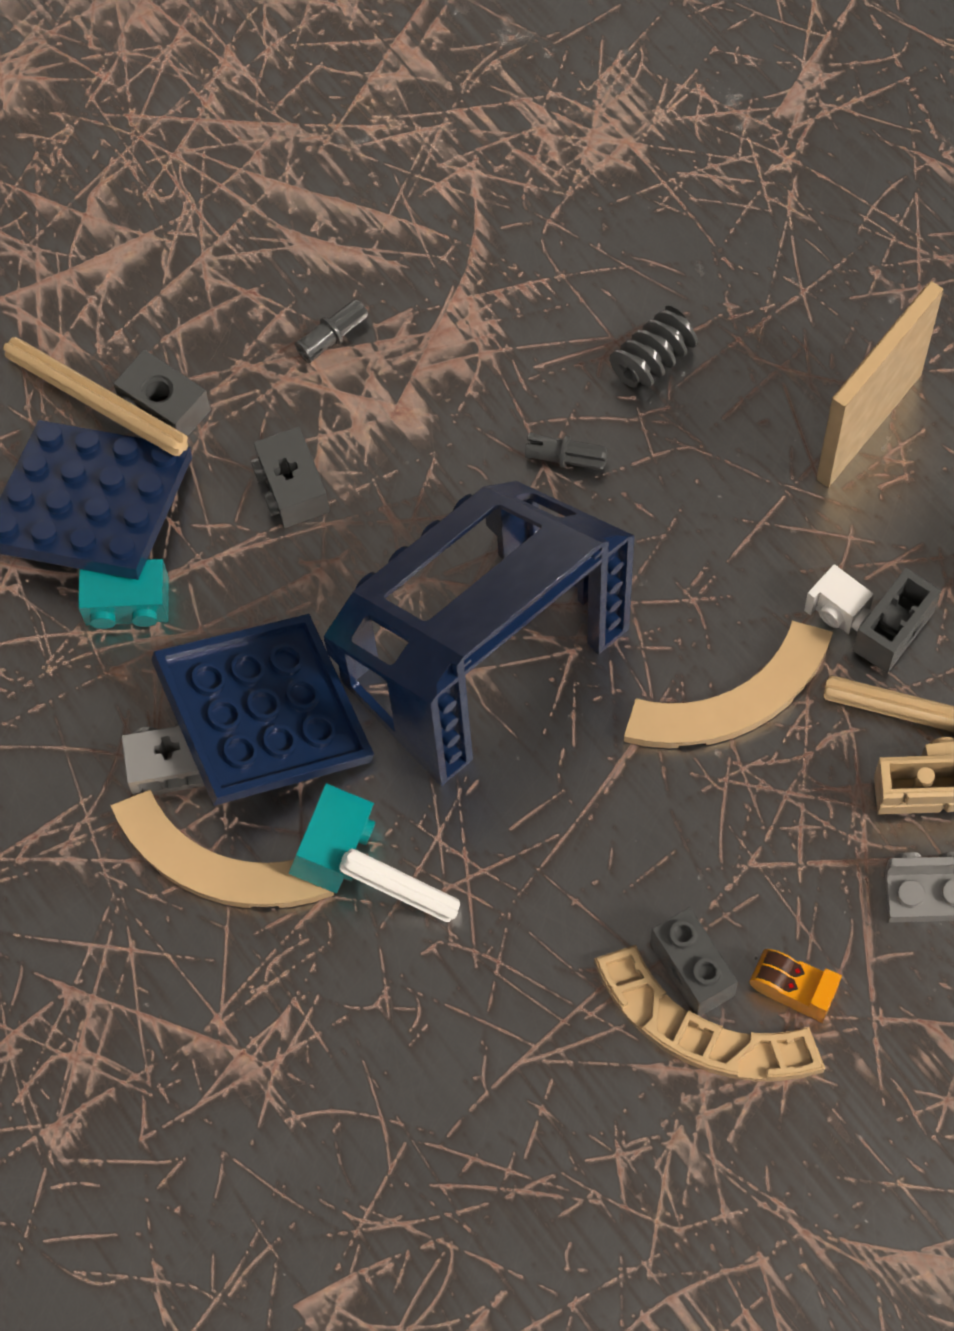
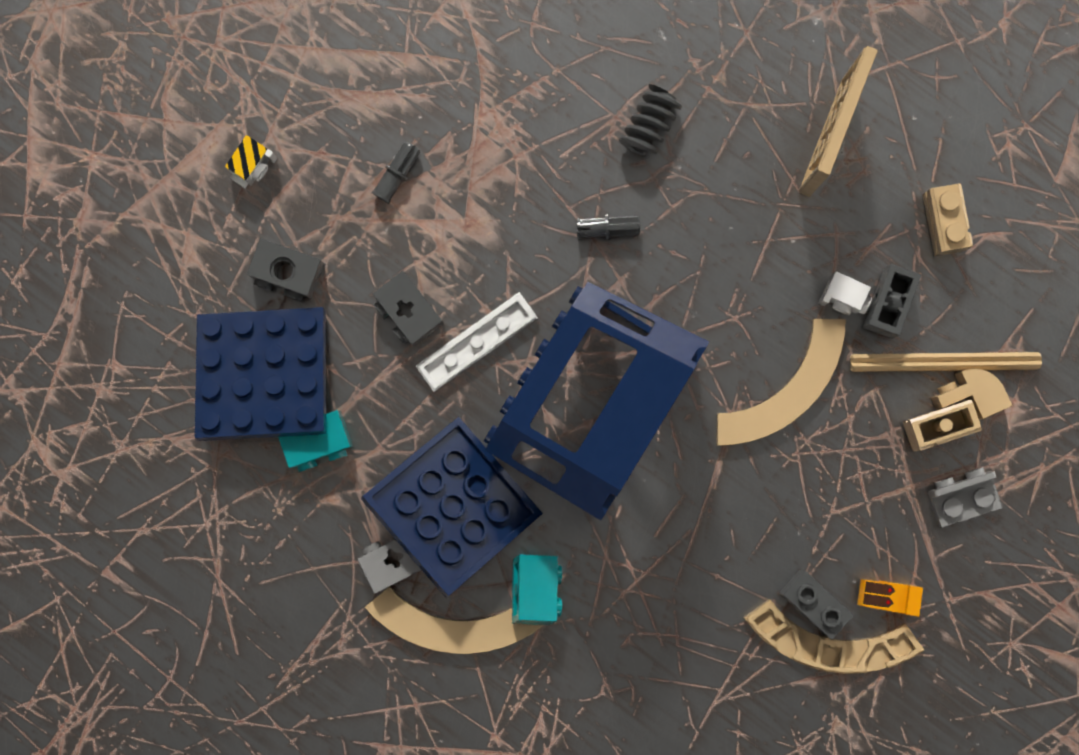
camera: 20 degrees left, 20 degrees up
tan axle [3,337,189,456] -> none
white axle [339,849,460,922] -> none
none -> brick [225,135,278,189]
none -> white tile [416,292,538,393]

